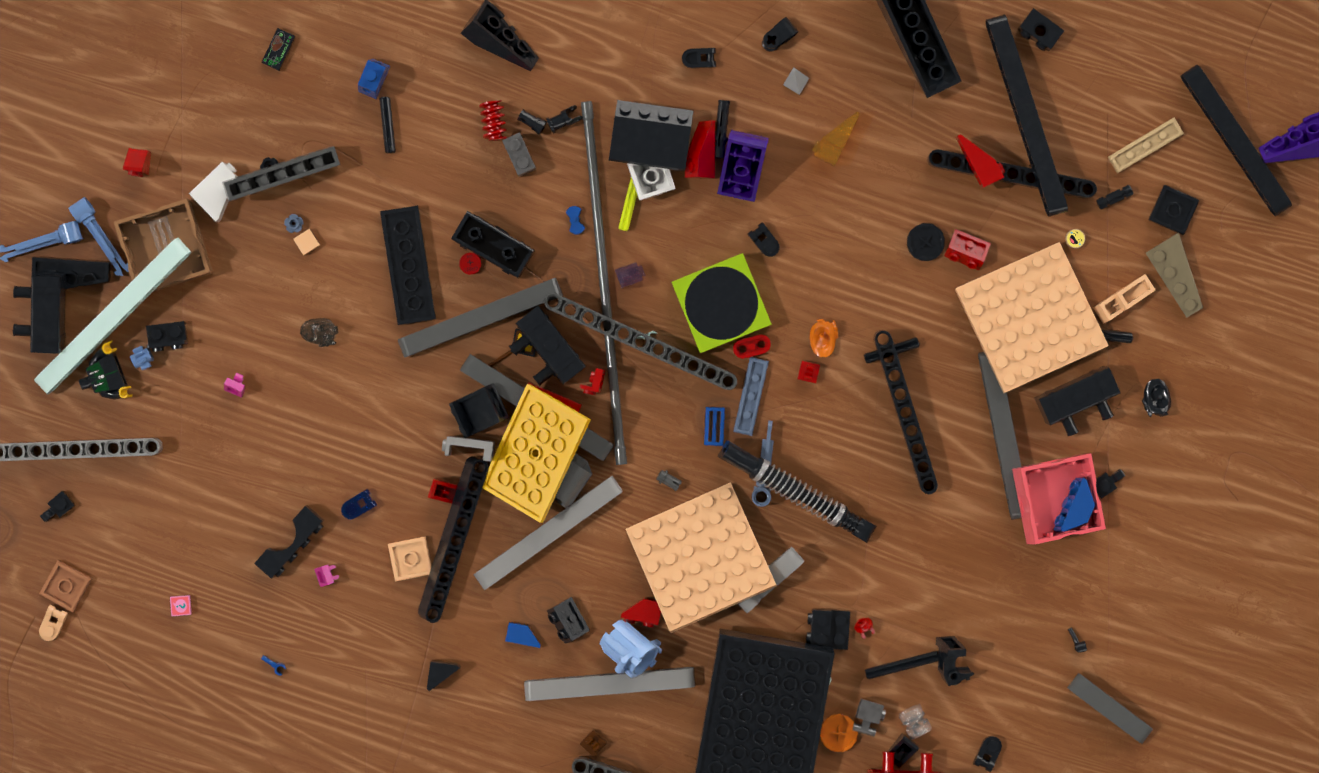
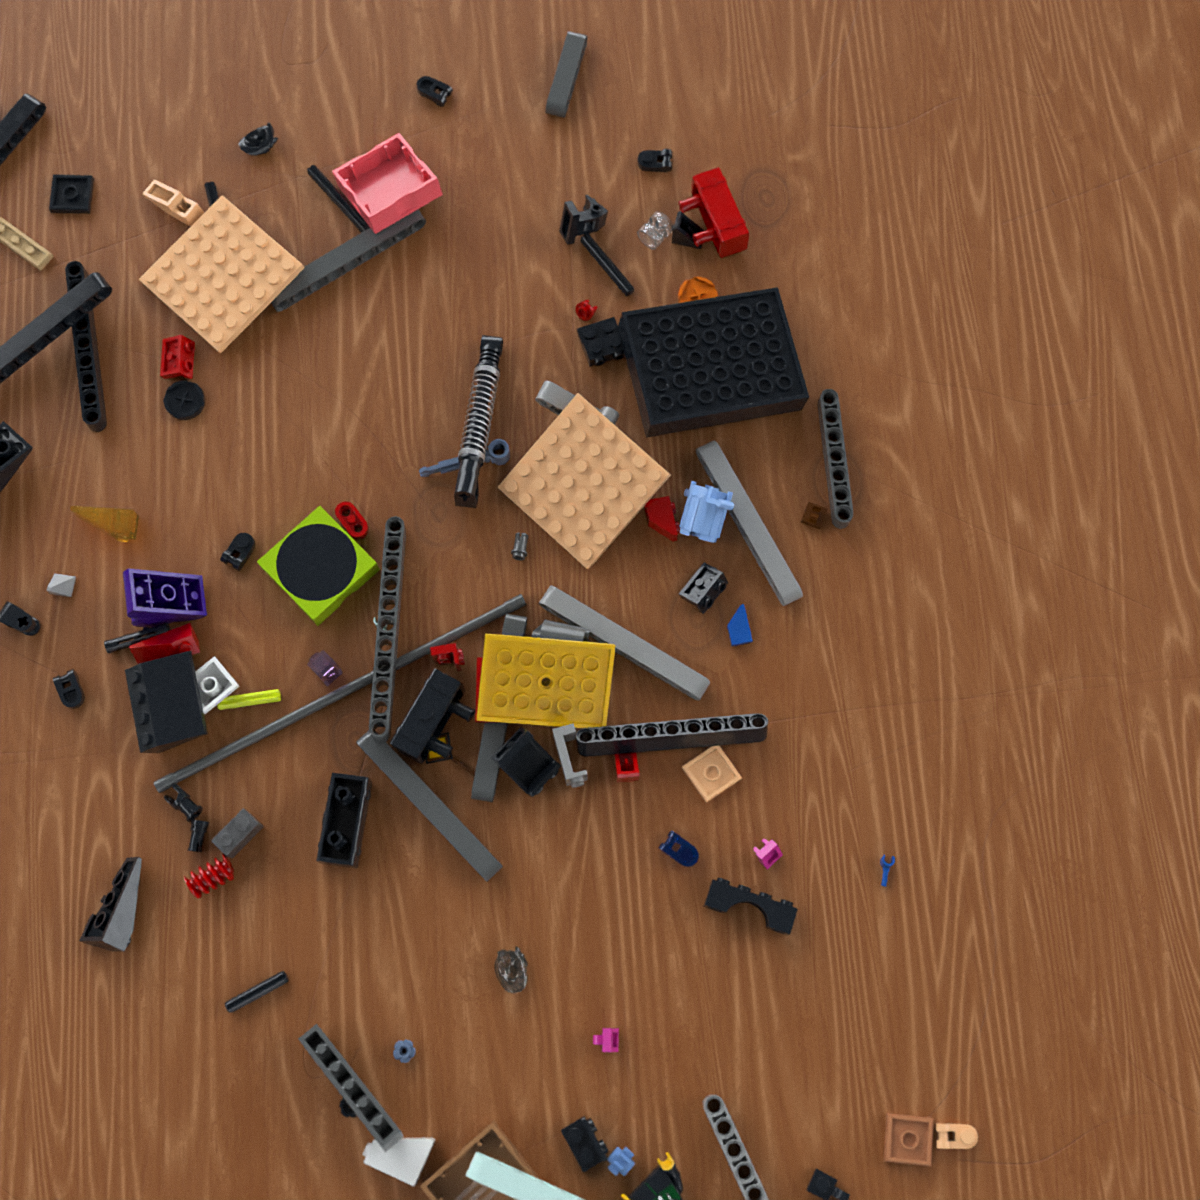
camera: 120 degrees left, 15 degrees down
tile [170,595,192,616] -> none
black tile [261,28,296,71] -> none
light nougat tile [293,229,320,255] -> none
blue torso [358,58,390,99] -> none
black plate [380,205,436,325] -> none
black slope [427,660,461,691] -> none
red piece [459,253,481,275] -> none
blue piece [566,206,585,235] -> none
blue tile [704,407,725,446] -> none
sand blue tile [733,357,769,436] -> none
red tile [797,361,820,384] -> none
orange hat [810,319,839,357] -> none
flat silver brick [852,699,886,737] -> none
black axle [864,338,920,363] -> none
black beam [873,330,938,494] -> none
red slope [955,134,1005,189] -> none
black piece [1034,366,1121,437] -> none
blue slope [1053,478,1095,532] -> none
tile [1065,229,1085,248] -> none
black hand [1068,627,1087,653] -> none
black axle [1096,185,1134,210] -> none
black plate [1096,469,1125,499] -> none
dark tan wing [1146,232,1203,318] -> none
none -> black axle [307,165,370,233]
none -> black plate [416,76,453,107]

